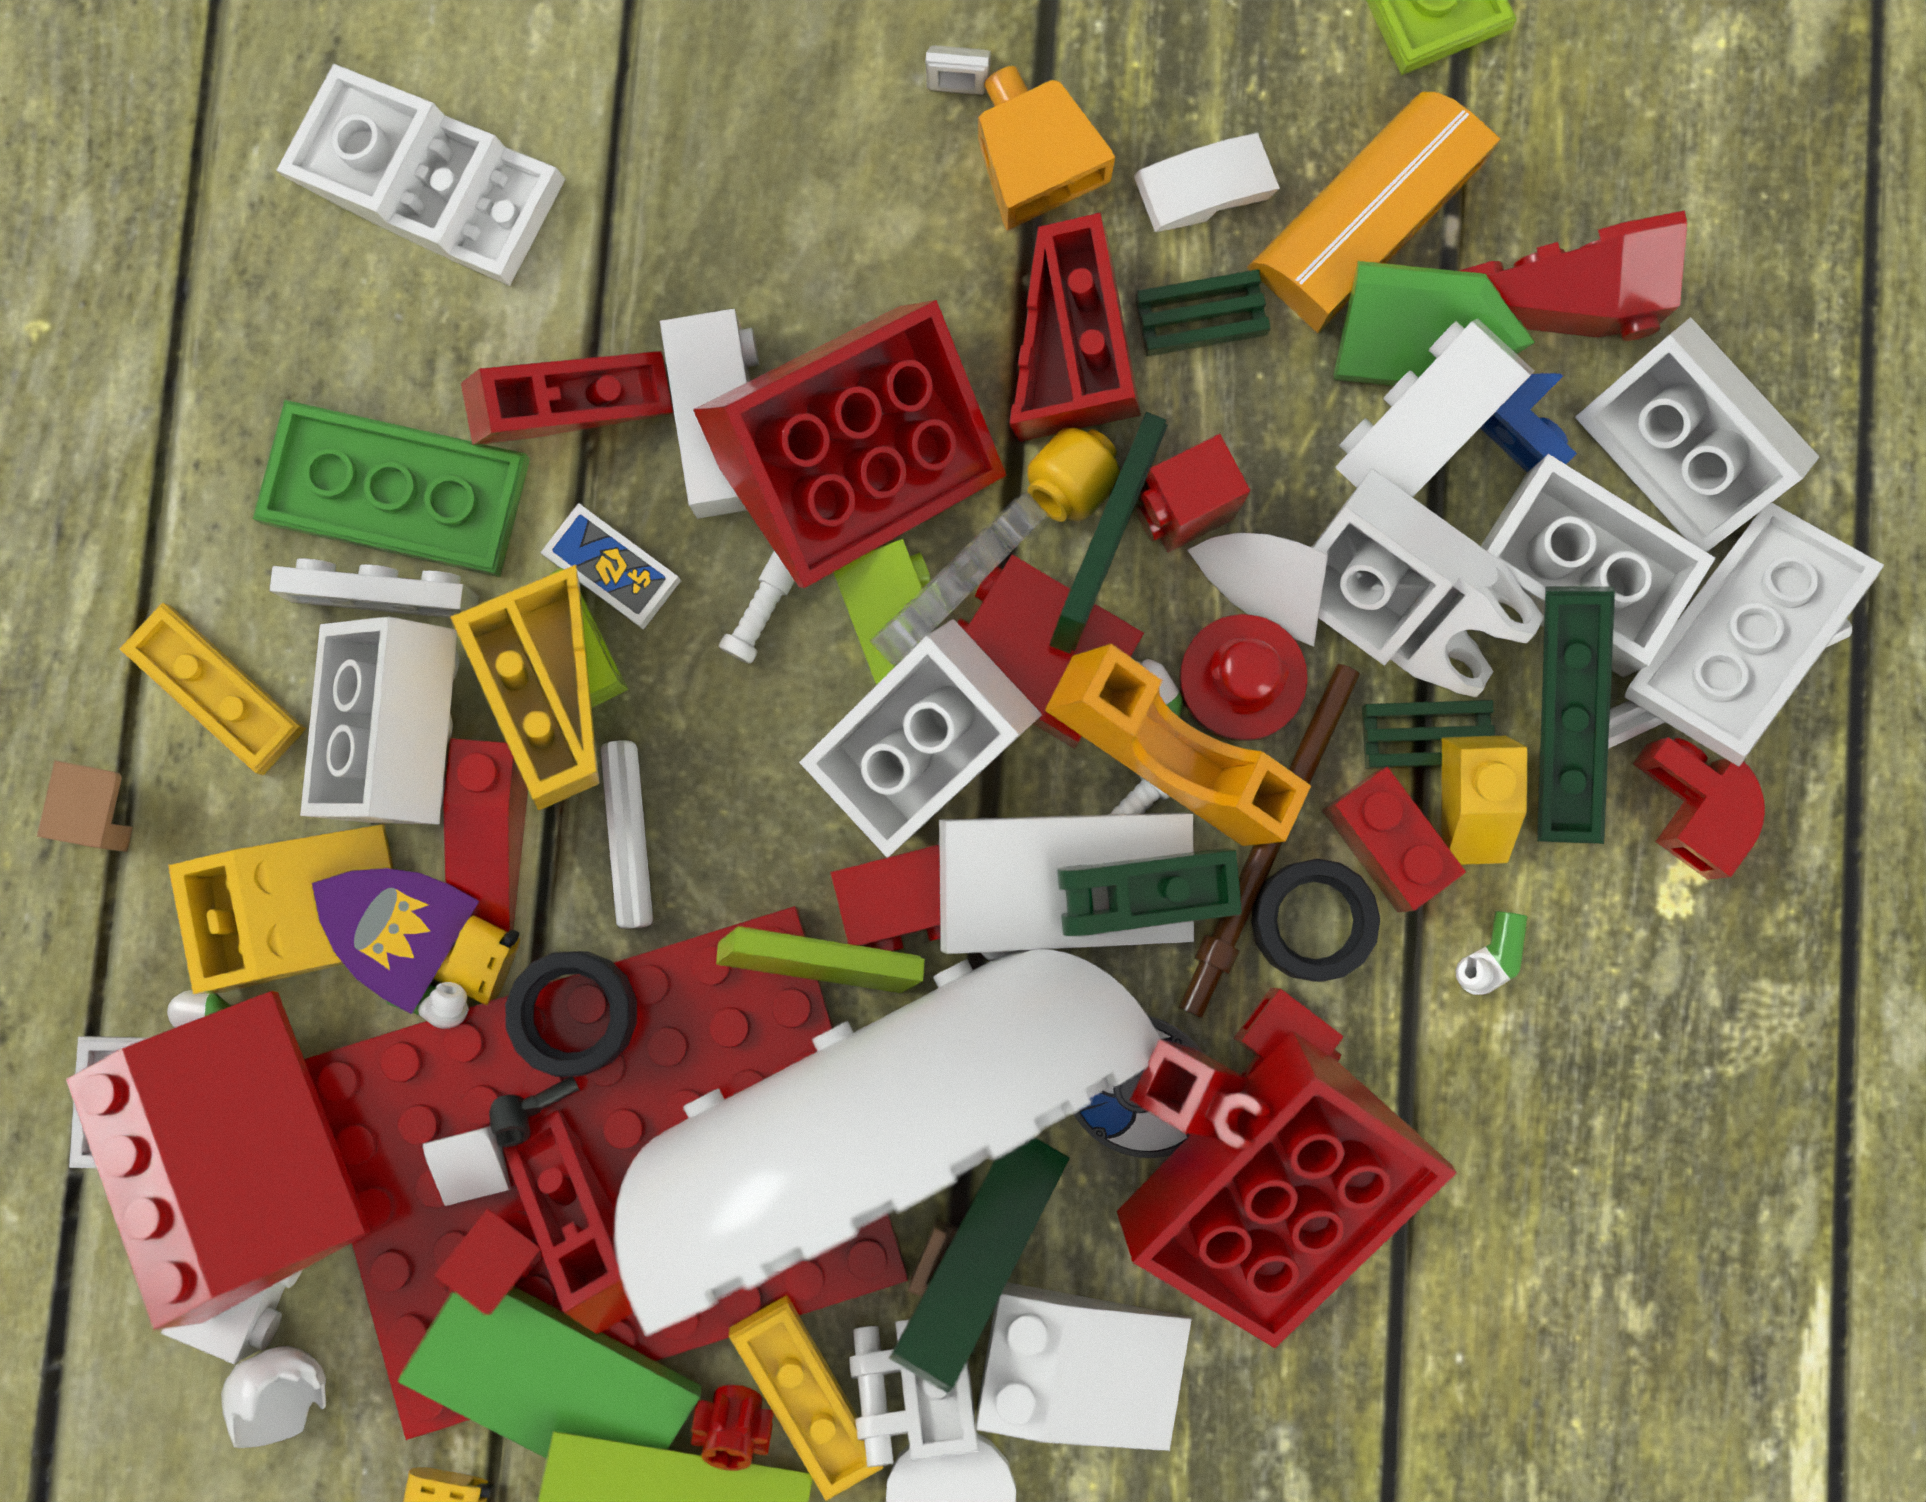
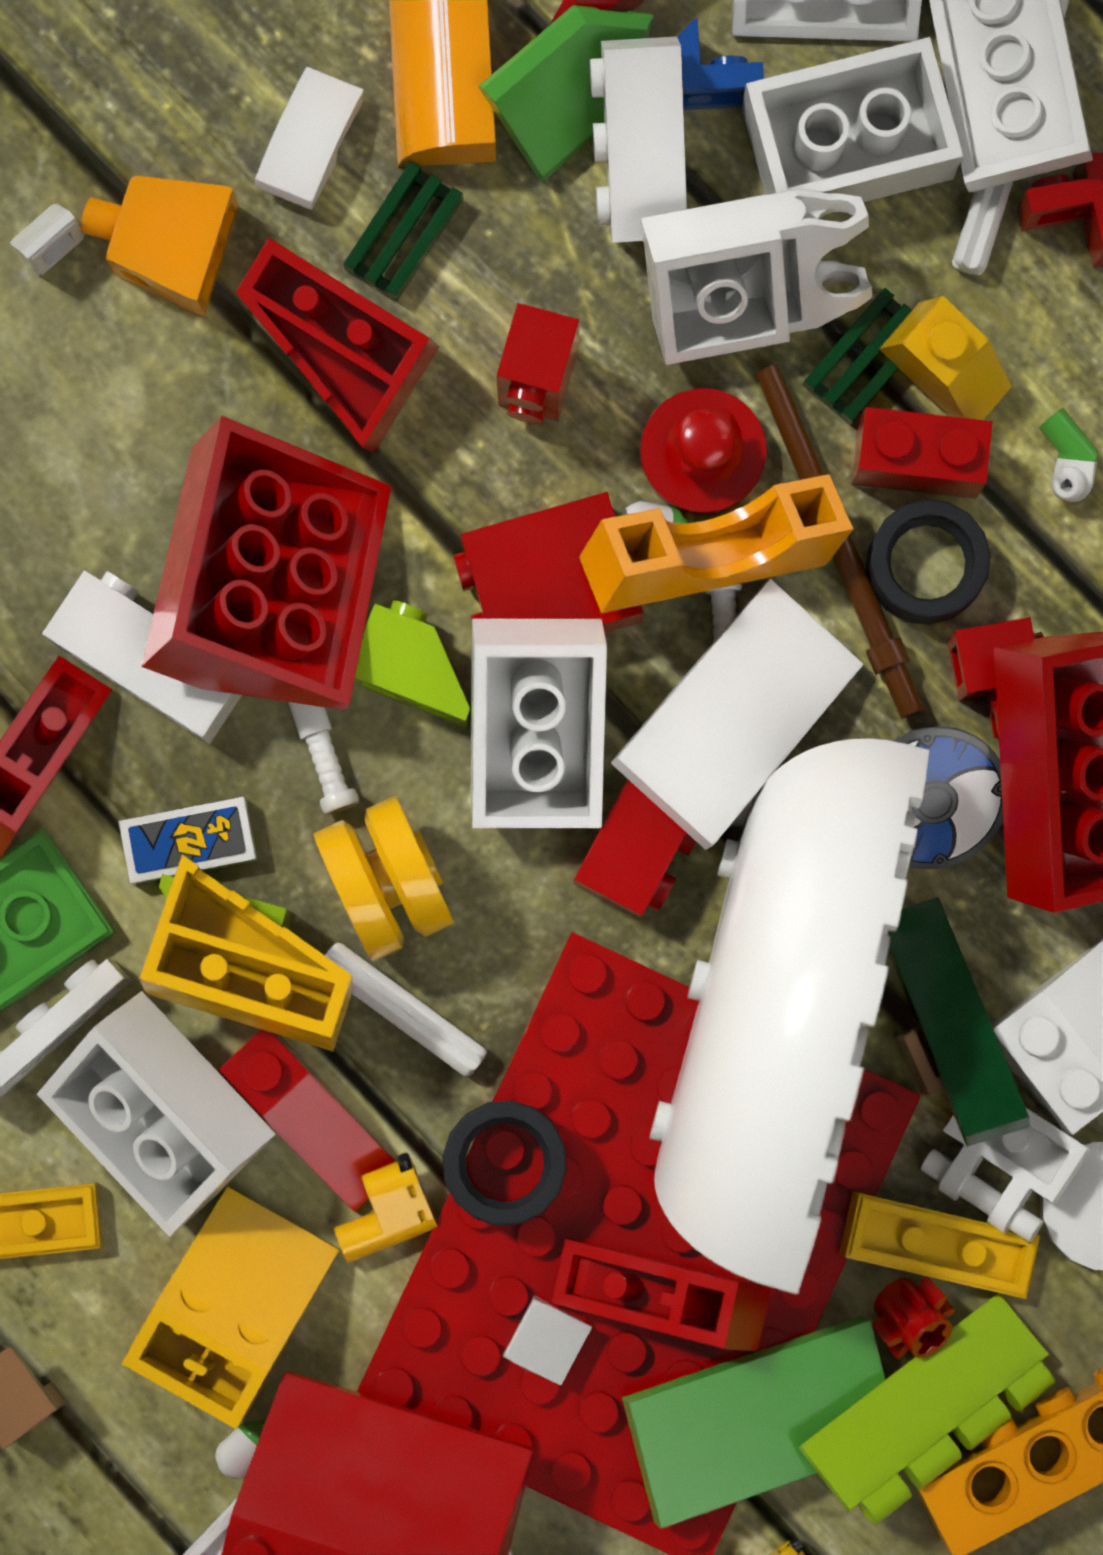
camera: 50 degrees left, 0 degrees up
dark purple sticker [312,868,479,1014] -> none
white arm [386,982,469,1029] -> none
red panel [434,1208,541,1316] -> none
pearl dark grey hand [489,1076,579,1147] -> none
lime tile [716,926,925,993] -> none
clear beam [870,491,1047,666] -> none
yellow head [1027,428,1120,522] -> none
dark green tile [1049,411,1168,654] -> none
dark green plate [1057,848,1242,936] -> none
red brick [1130,1039,1271,1149] -> none
white sticker [1188,533,1328,646] -> none
dark green tile [1537,586,1615,844] -> none
none -> yellow wheel [313,795,455,962]

